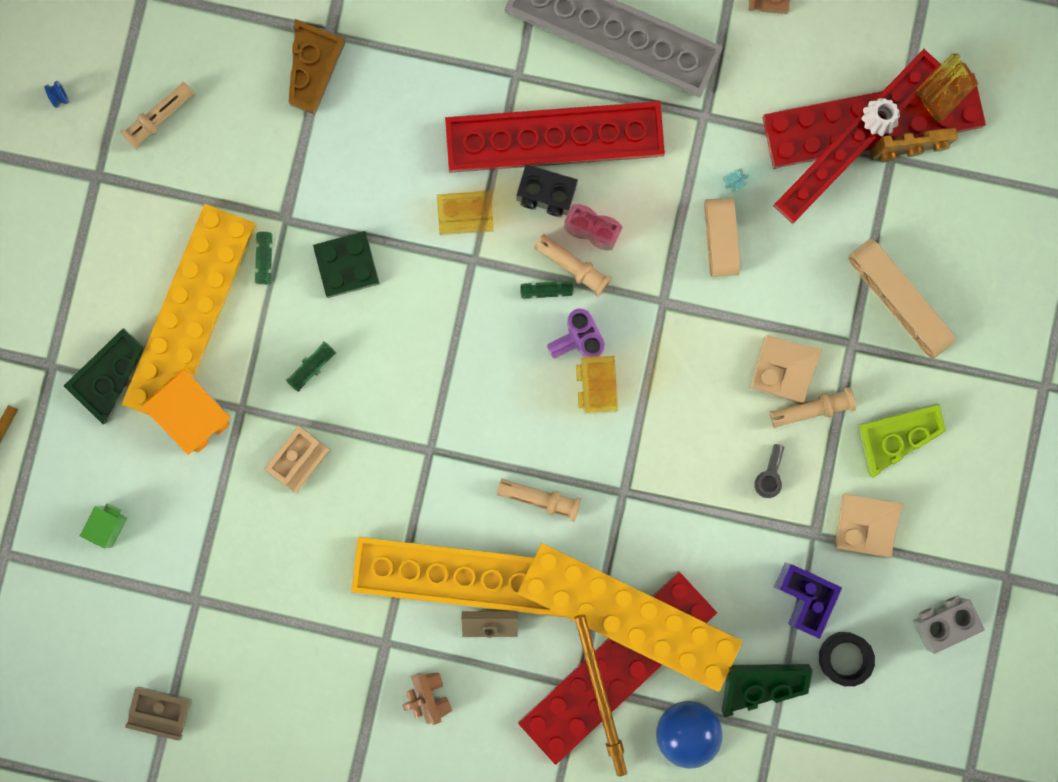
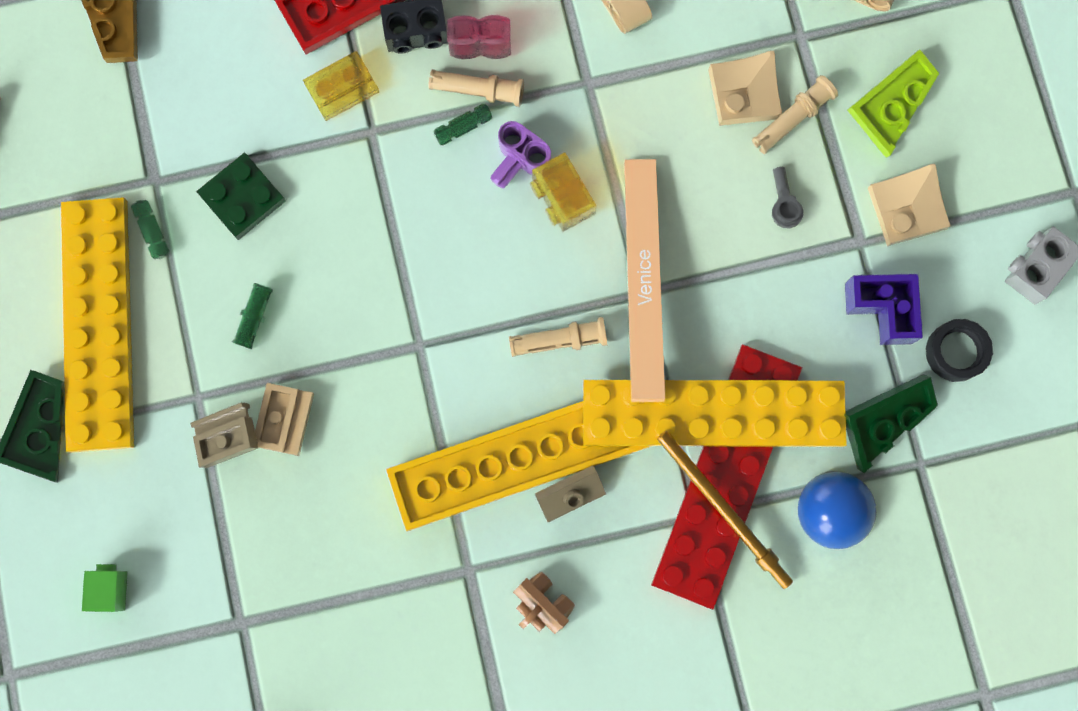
camera: 25 degrees left, 5 degrees down
light orange panel [142,366,231,455] -> none
none -> dark tan plate [190,402,258,468]
none -> light nougat tile [624,159,665,402]

